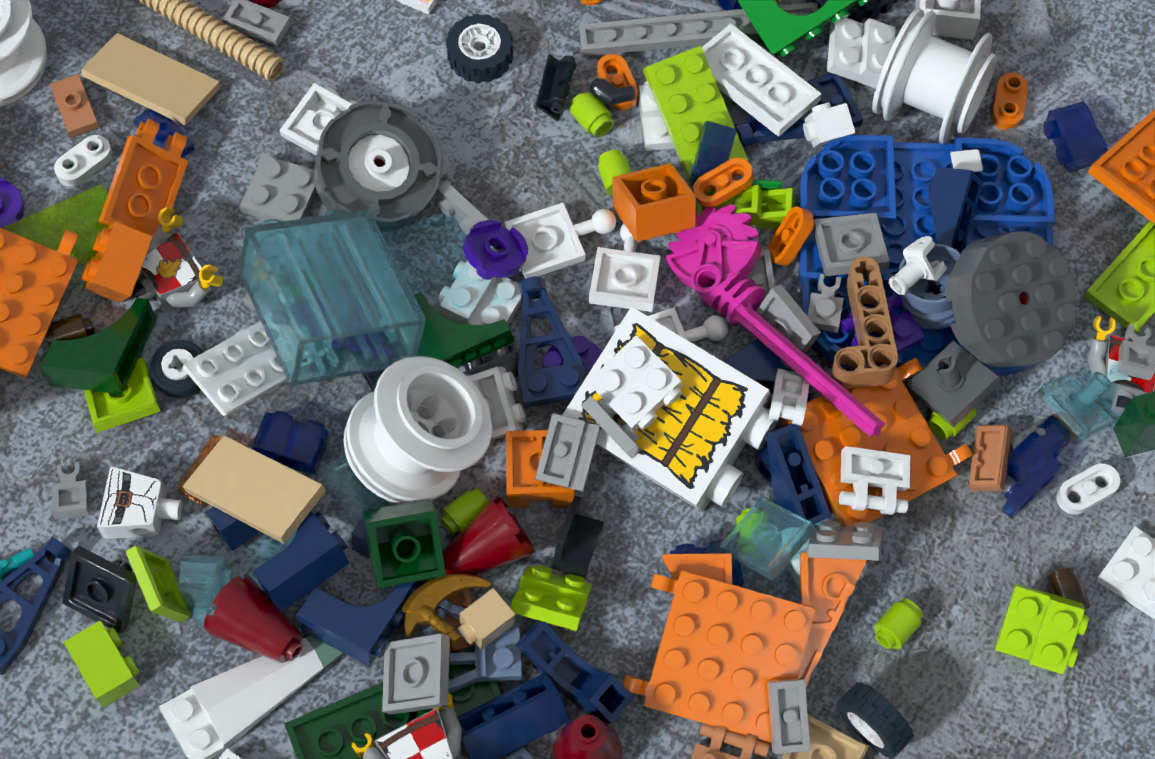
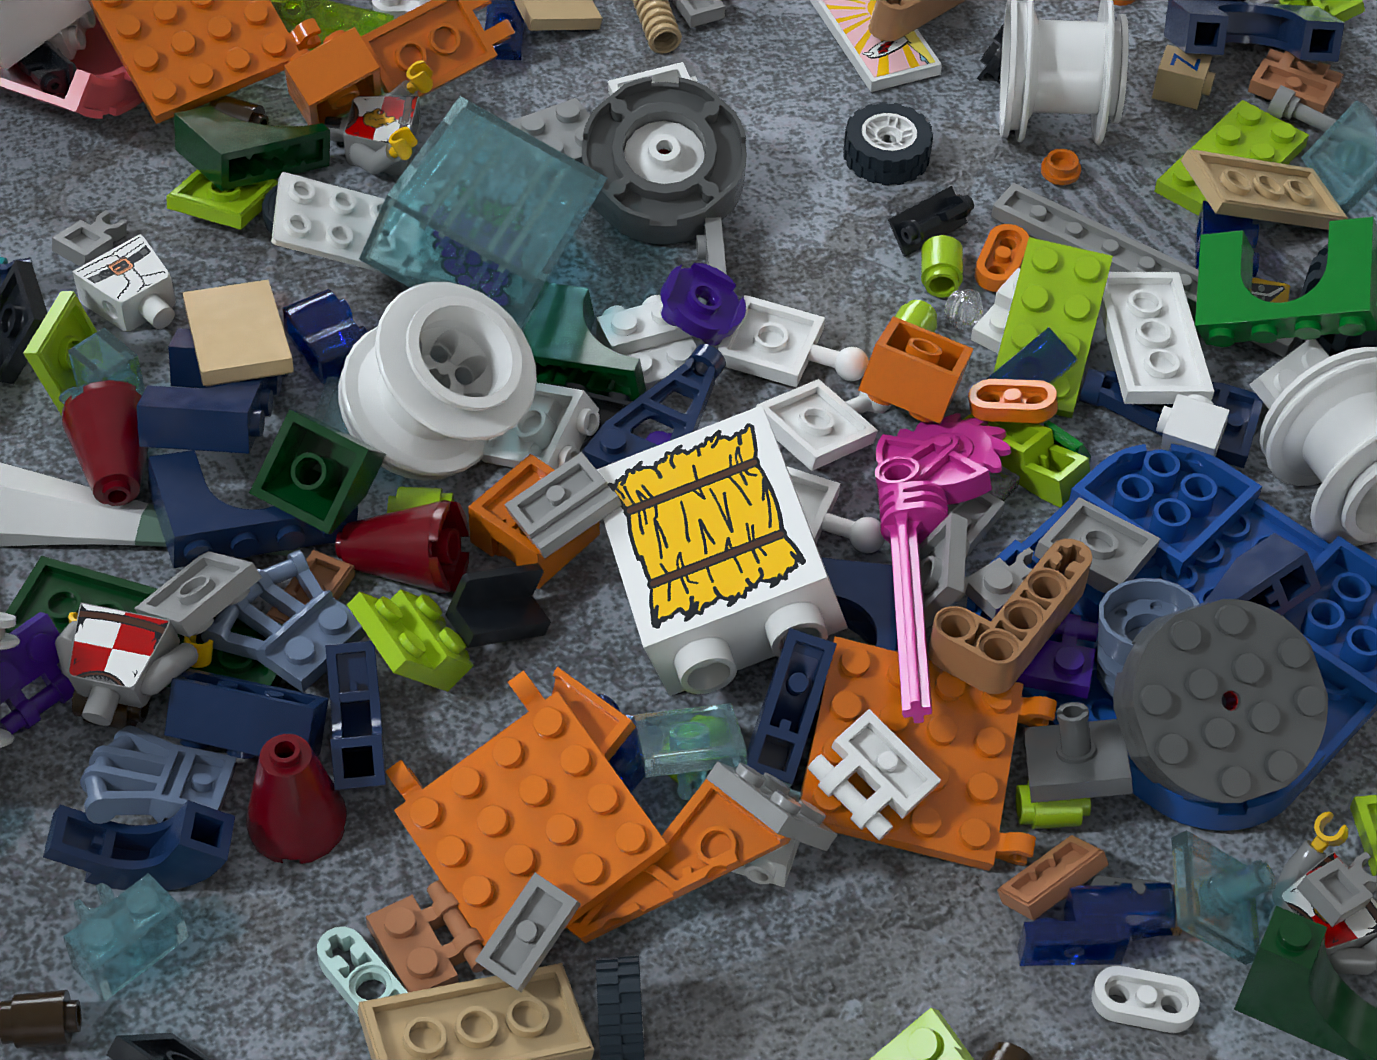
camera: 40 degrees right, 15 degrees down
pearl gold piece [402,574,491,648] -> none
tan brick [459,588,515,650] -> none
light grey plate [581,396,642,458] -> none
white plate [588,335,684,432] -> none
black arm [590,78,635,105] -> none
orange plate [768,206,814,266] -> none
white plate [768,369,809,426] -> none
lime brick [873,598,923,649] -> none
white piece [889,236,947,295] -> none
white sticker [950,149,983,172] -> none

